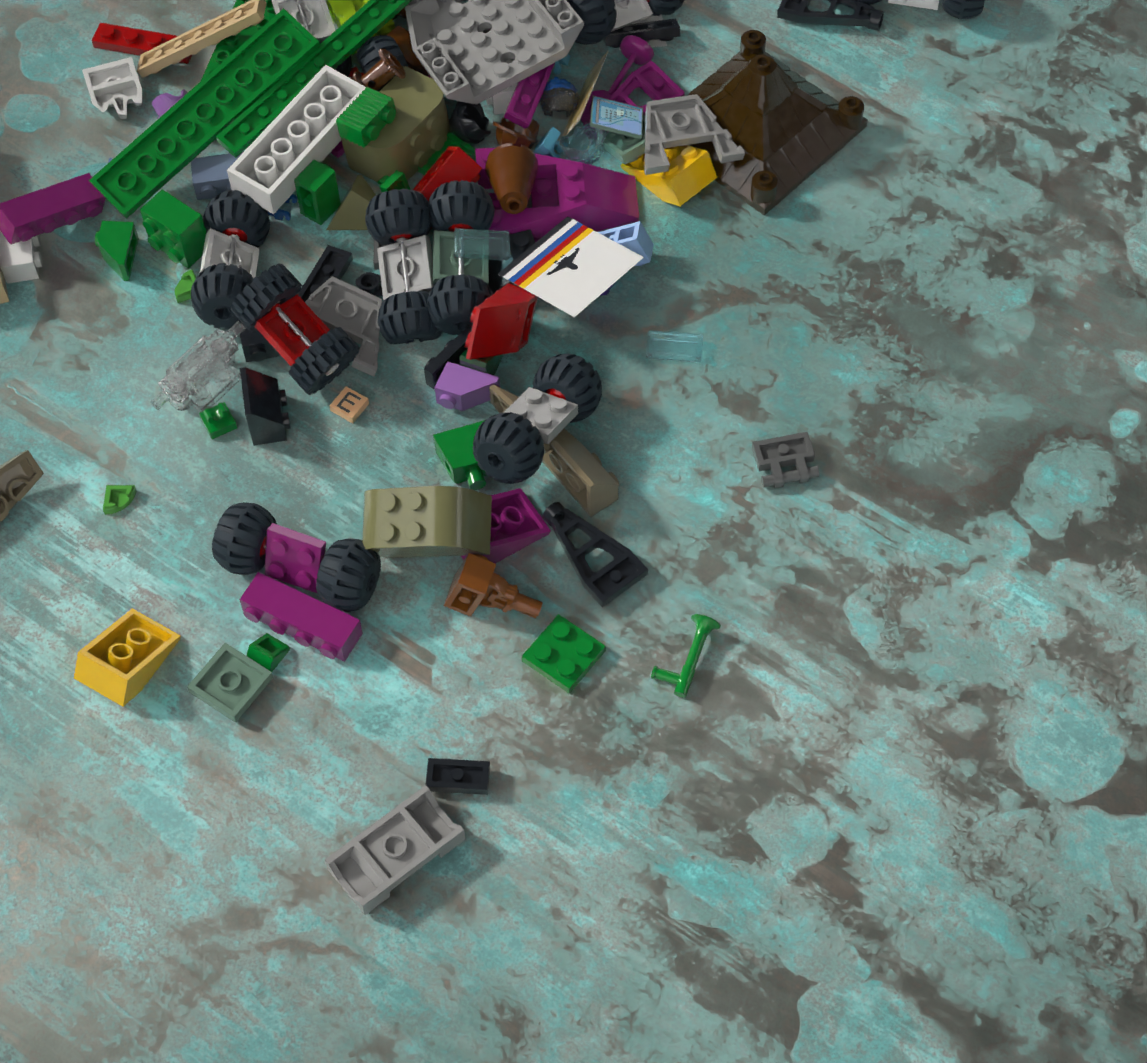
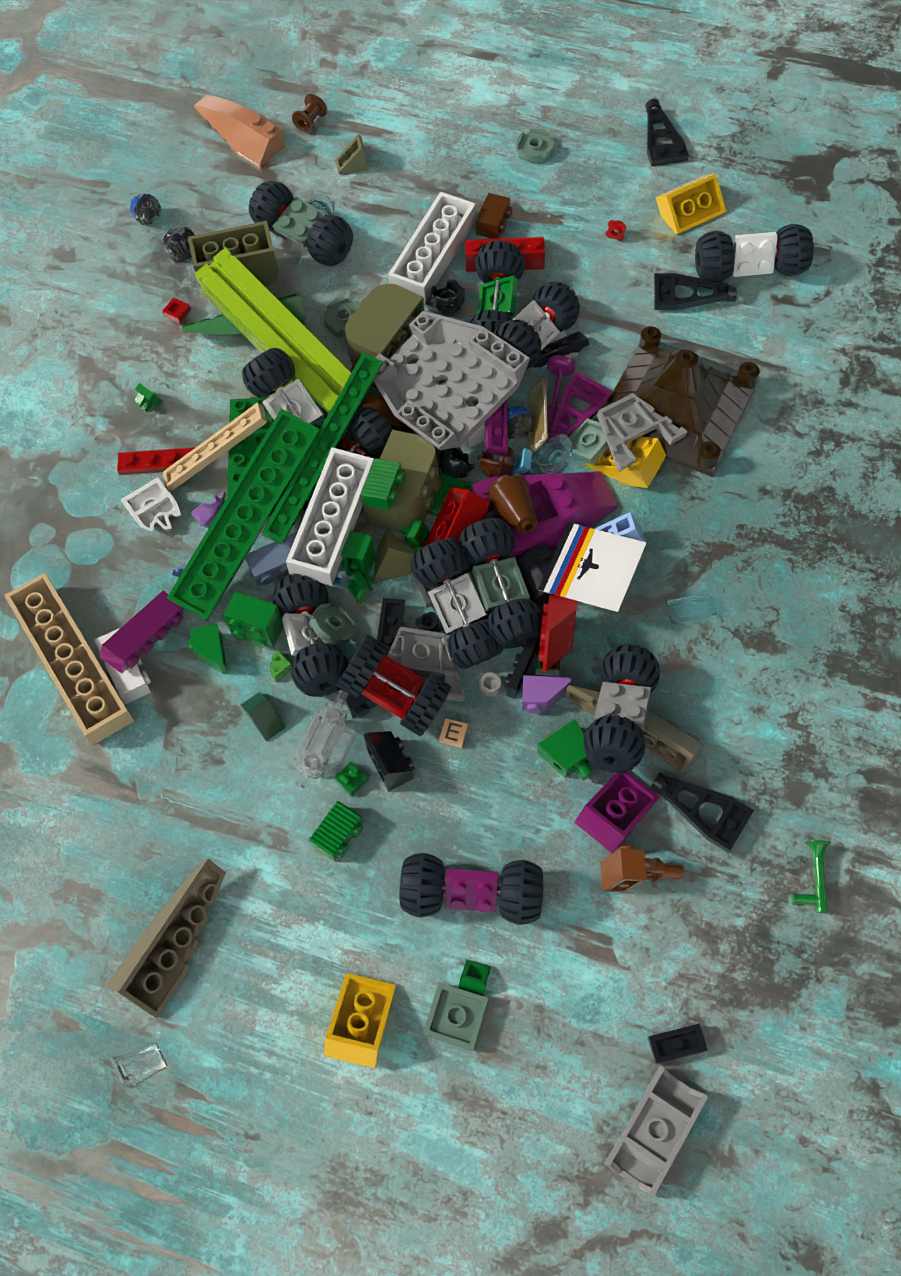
camera: 15 degrees left, 5 degrees up
bright green tile [103,485,137,515] -> none
magenta brick [239,572,363,662] -> none
reddish brown hose [353,49,406,91] -> none
olive brick [362,486,492,558] -> none
clear light blue tile [454,228,510,260] -> none
green plate [522,614,606,694] -> none
piece [590,96,643,139] -> none
dark grey plate [752,432,820,488] -> none
none -> dark green slope [240,692,285,741]
none -> sand green plate [309,603,356,645]
none -> green brick [309,801,364,862]
none -> green tile [347,571,375,603]
none -> light grey tile [479,672,502,697]

